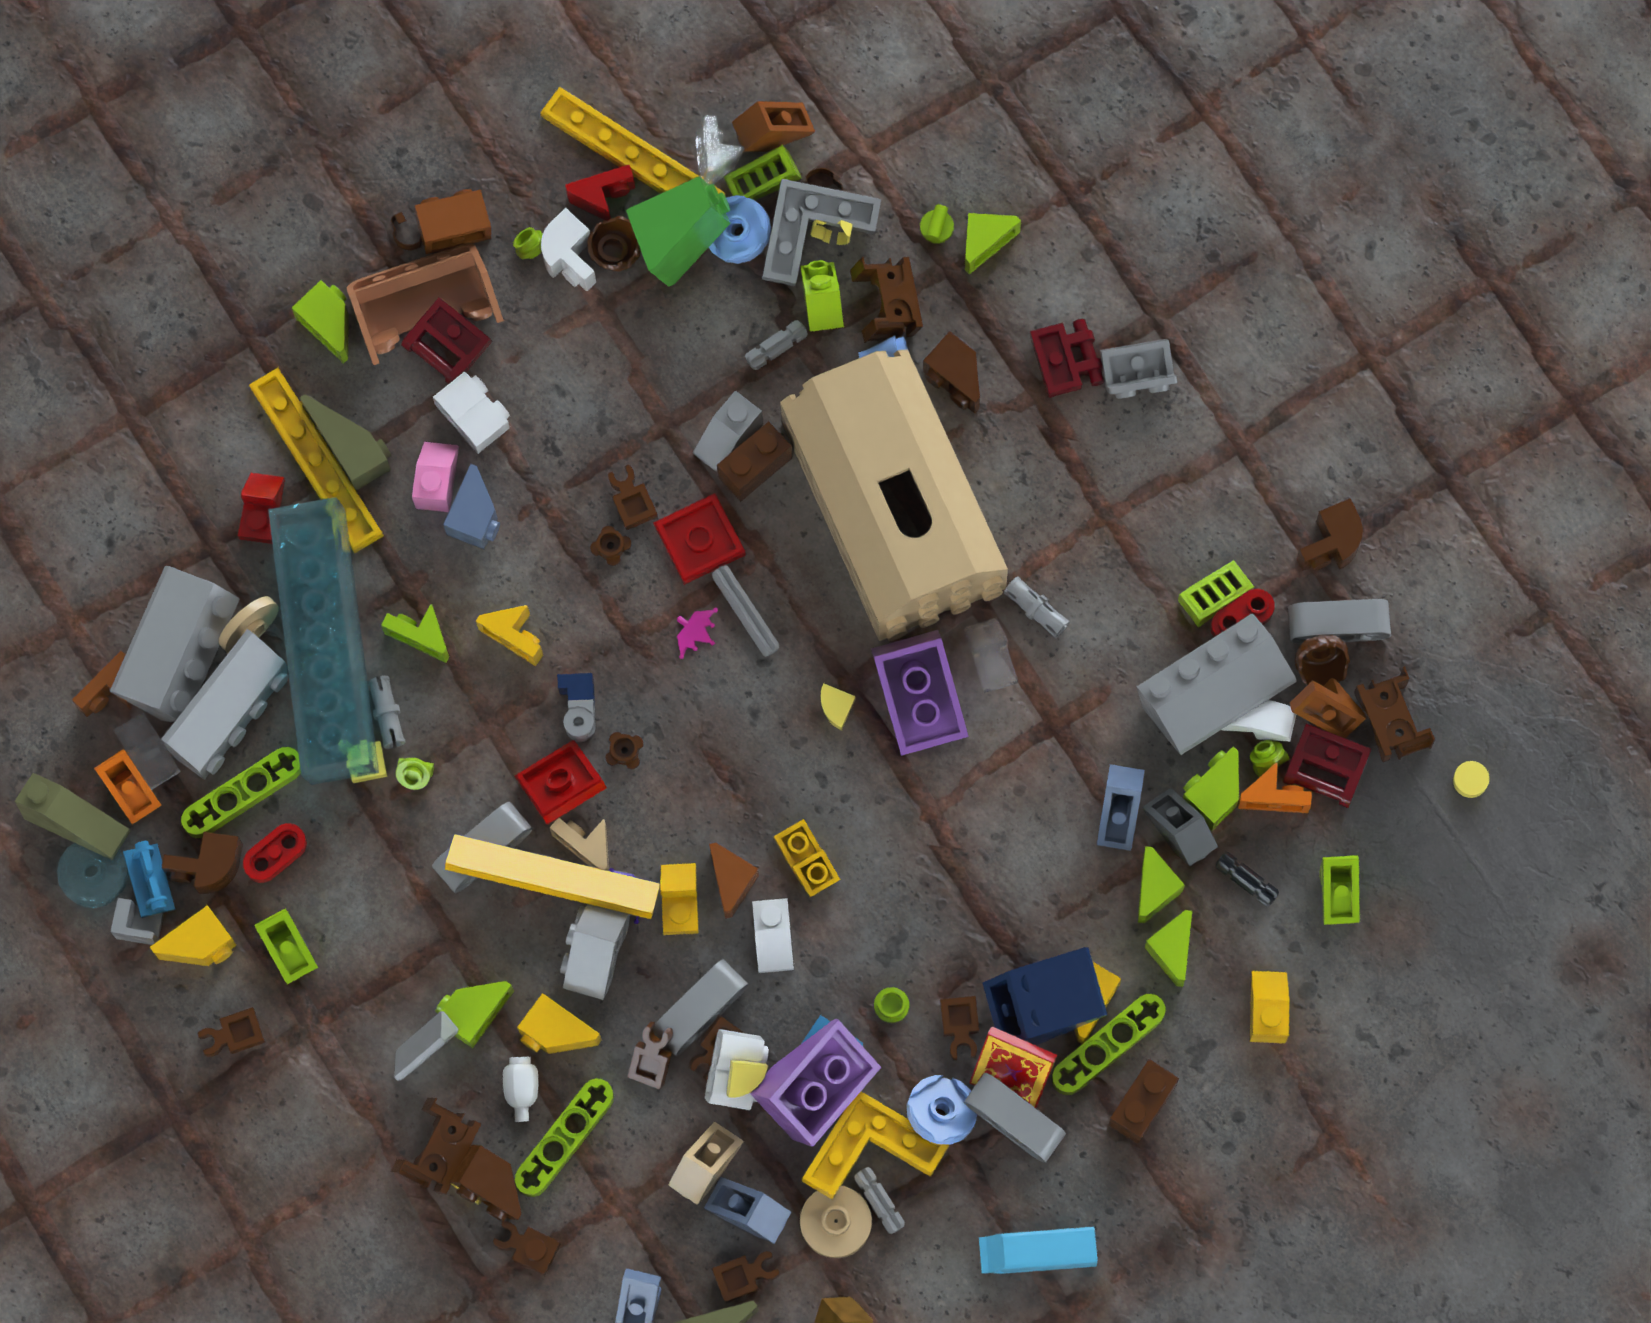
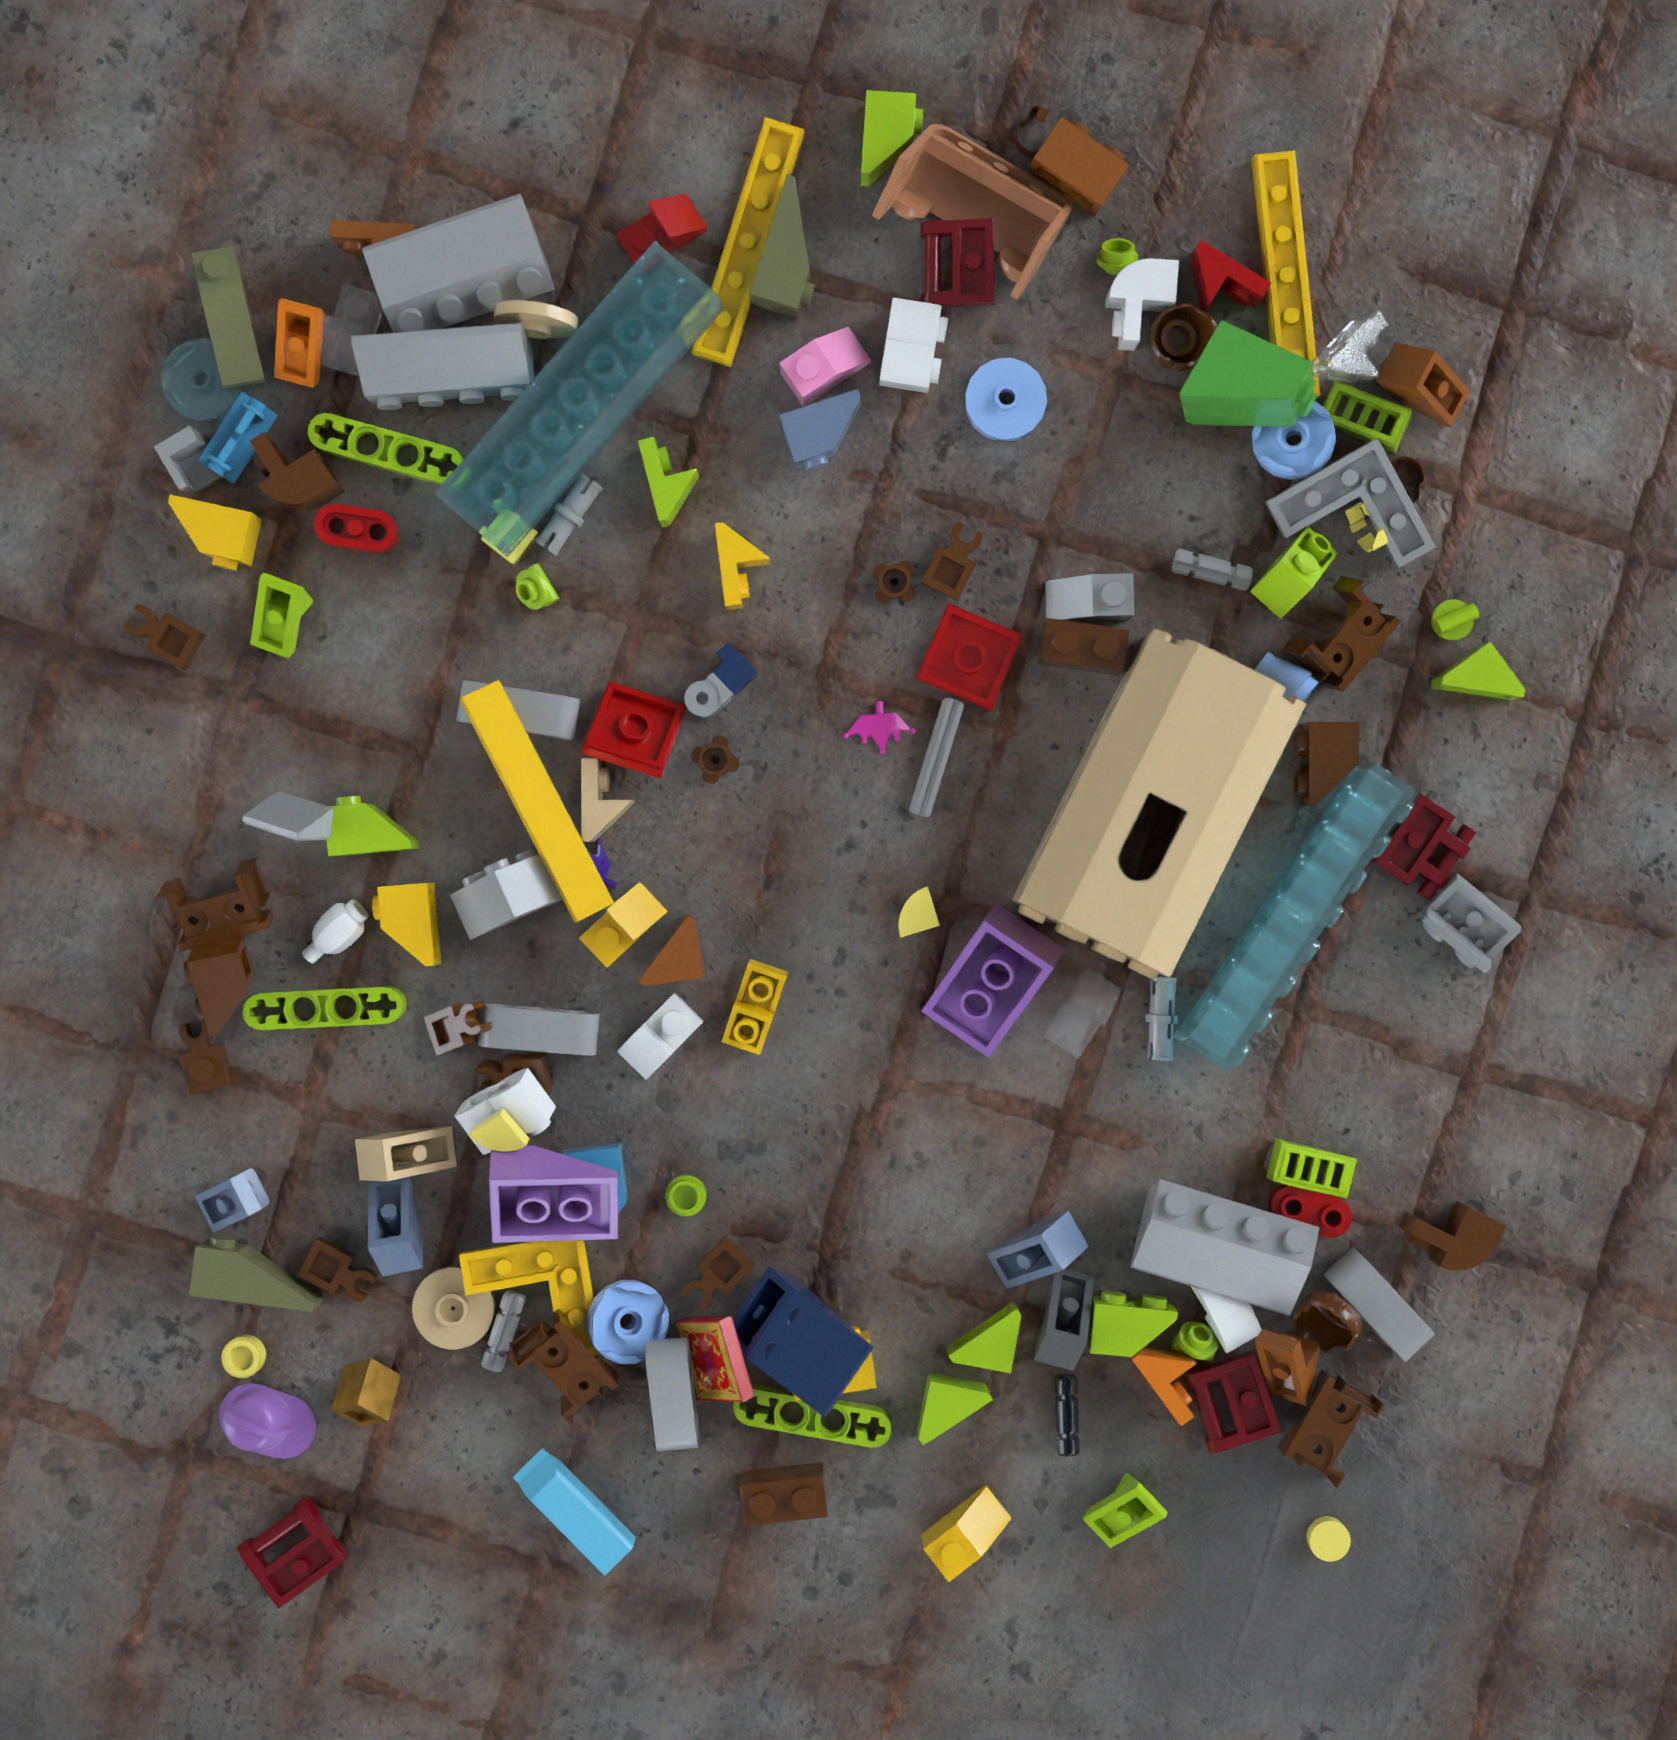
camera: 45 degrees right, 15 degrees up
none -> reddish brown piece [509,1309,619,1426]
none -> light blue plate [965,358,1047,442]
none -> clear light blue brick [1173,762,1417,1072]

